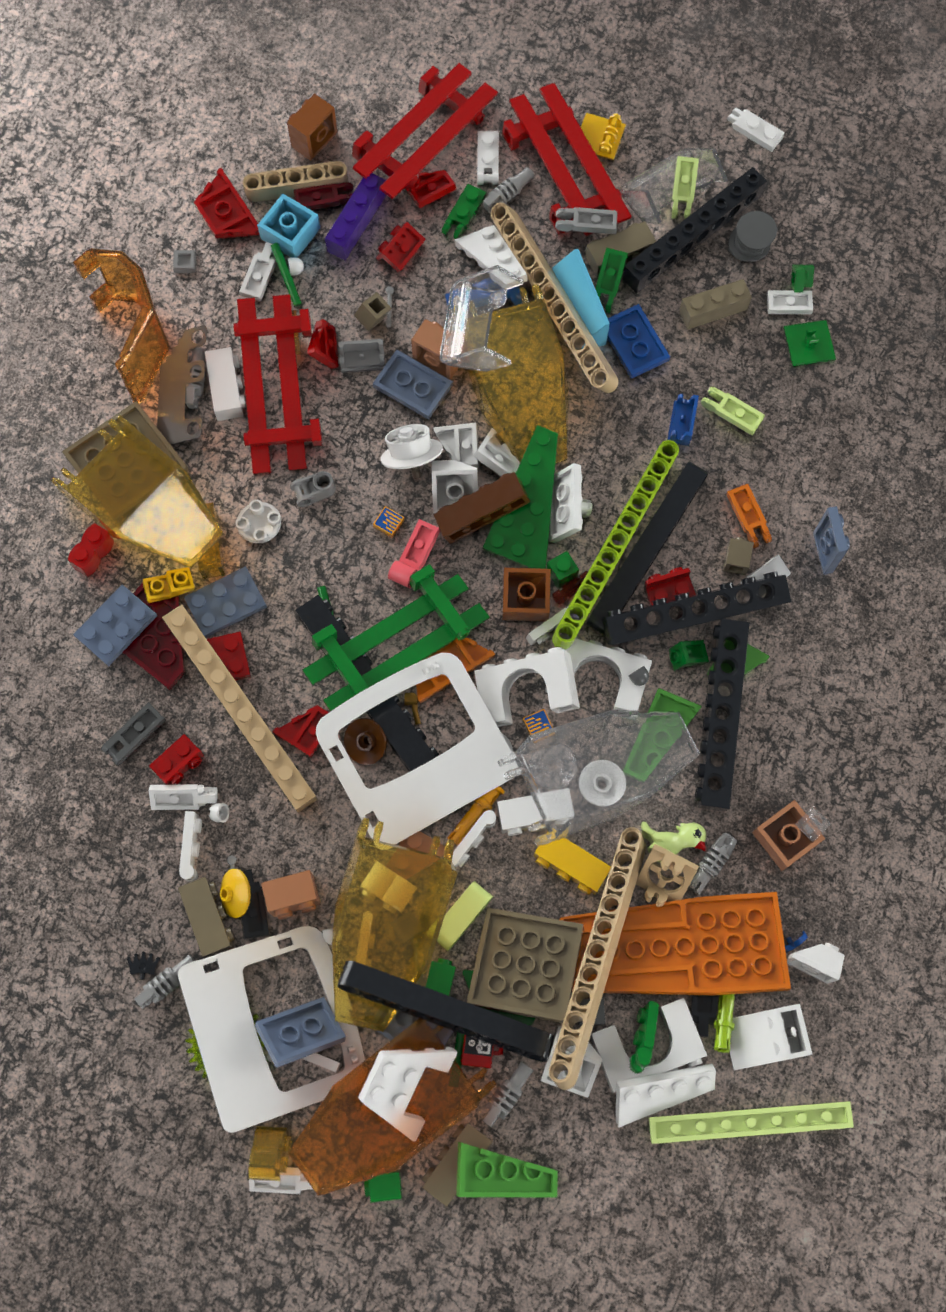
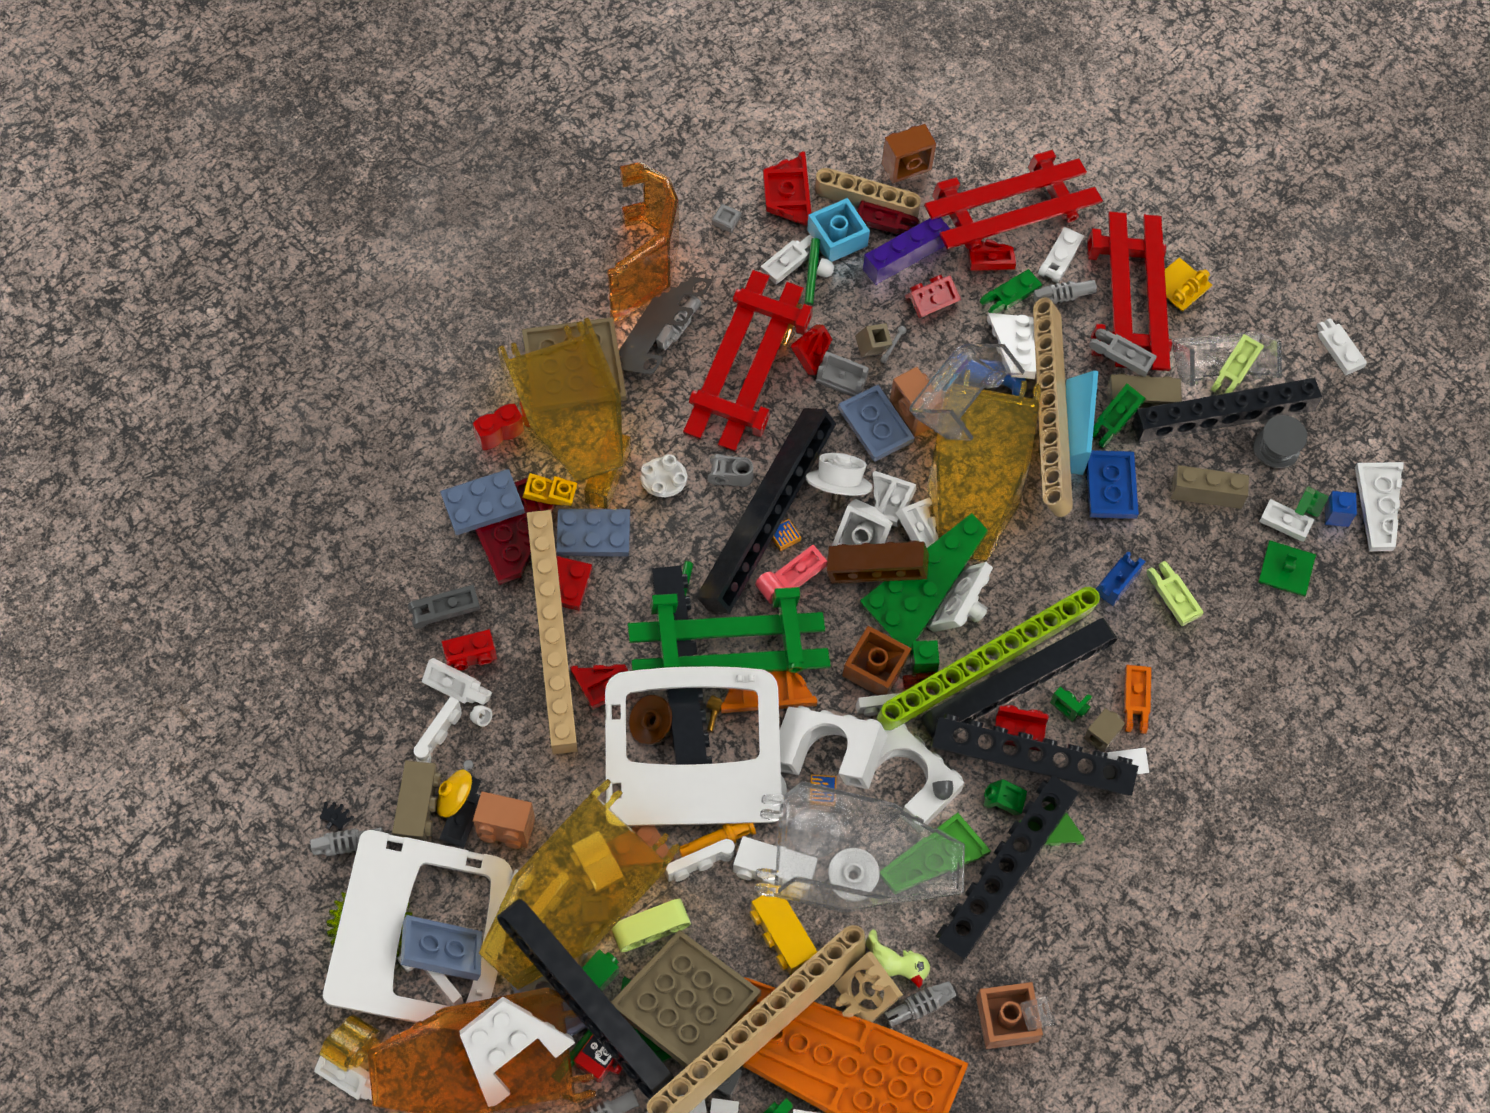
camera: 25 degrees right, 10 degrees down
white brick [205,347,247,421] -> none
sand blue plate [813,506,850,575] -> none
none -> black brick [696,408,836,614]
none -> green bracket [1050,687,1092,722]
none -> blue brick [1325,491,1357,527]
none -> white wing [1355,462,1404,551]

